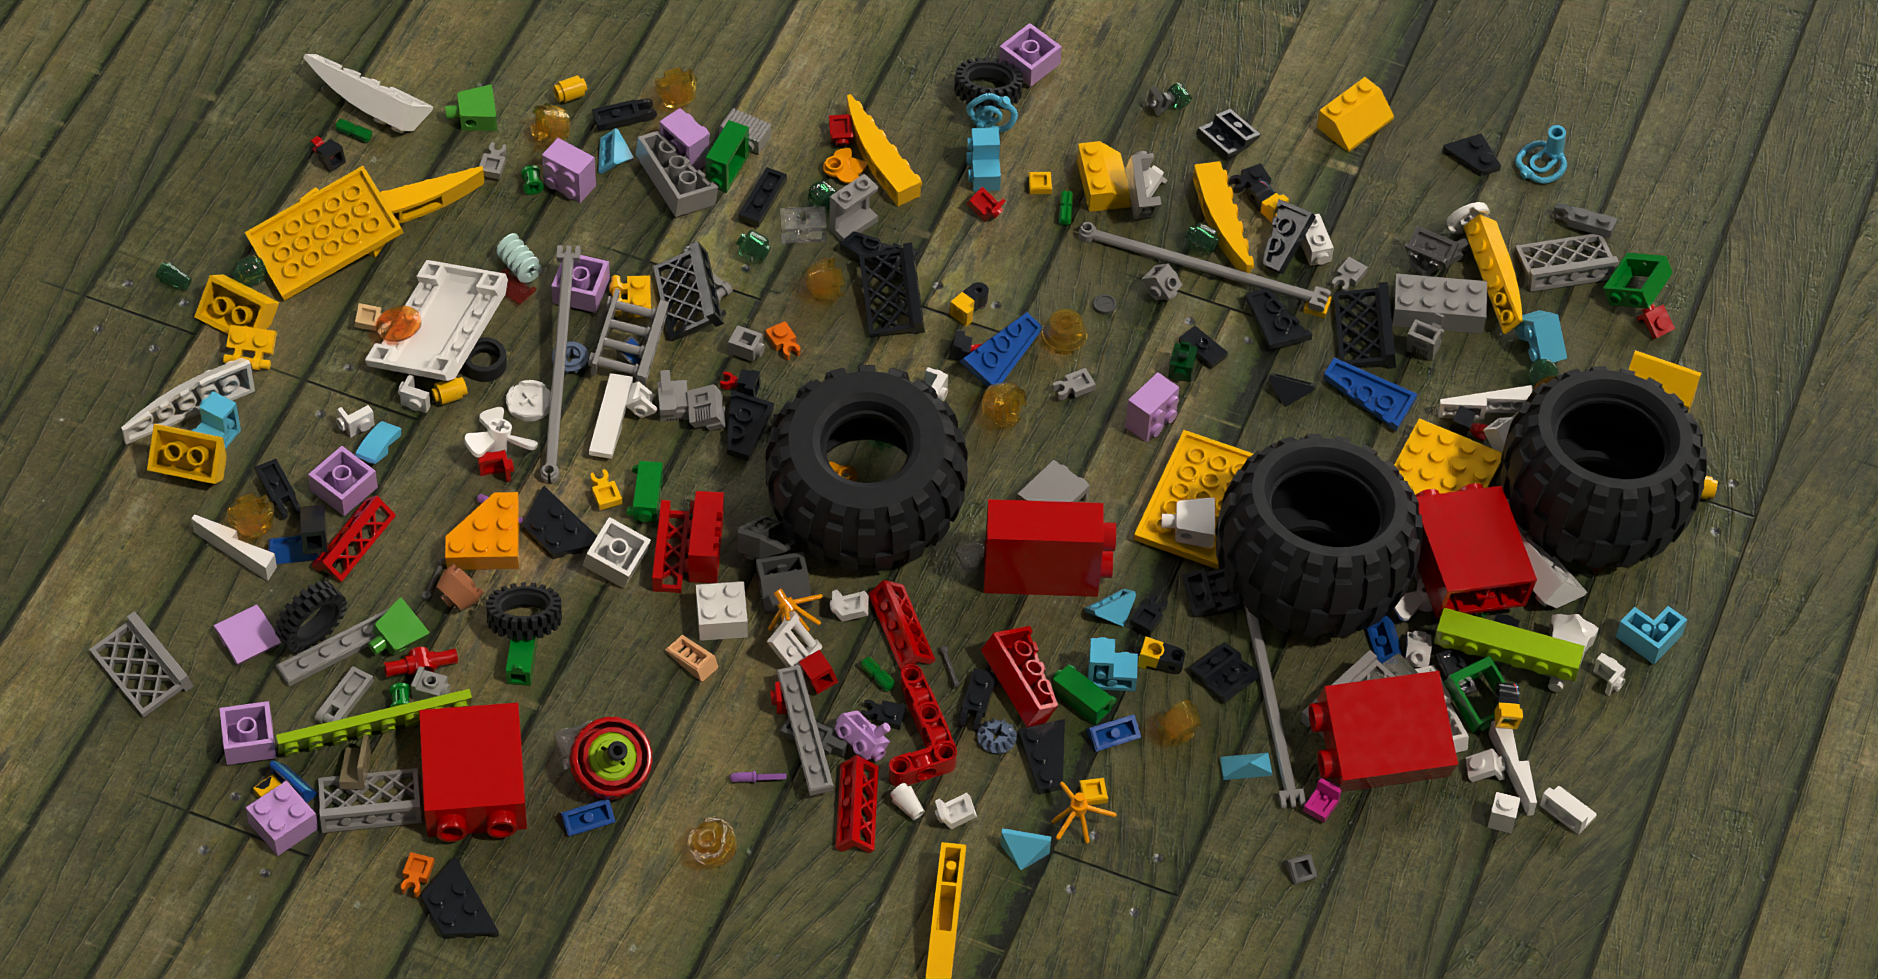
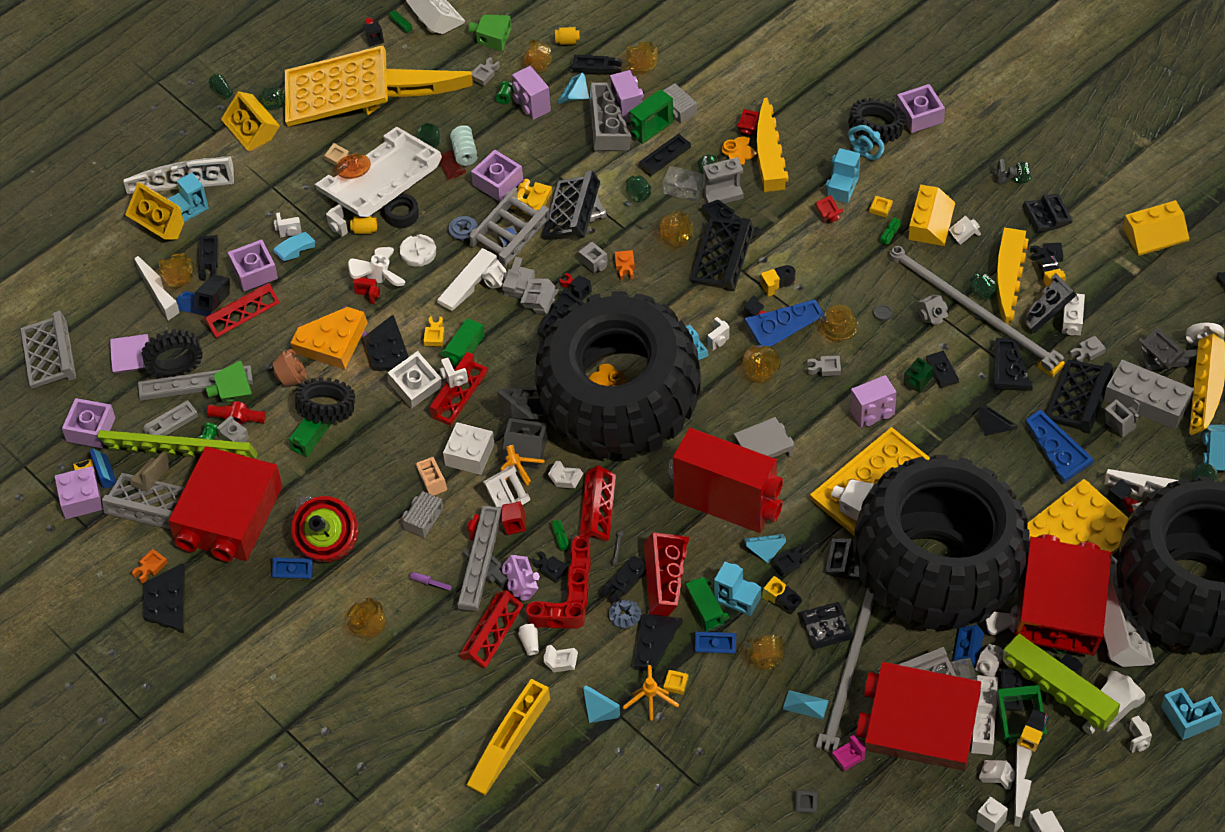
camera: 30 degrees right, 0 degrees up
yellow plate [223,325,277,370] -> none
light grey hinge [540,245,581,484] -> none
red wedge [684,491,724,584] -> none
light grey panel [1125,151,1161,220] -> none
none -> light grey brick [402,491,444,538]
none -> clear green head [417,123,441,148]
none -> white bracket [439,358,468,388]

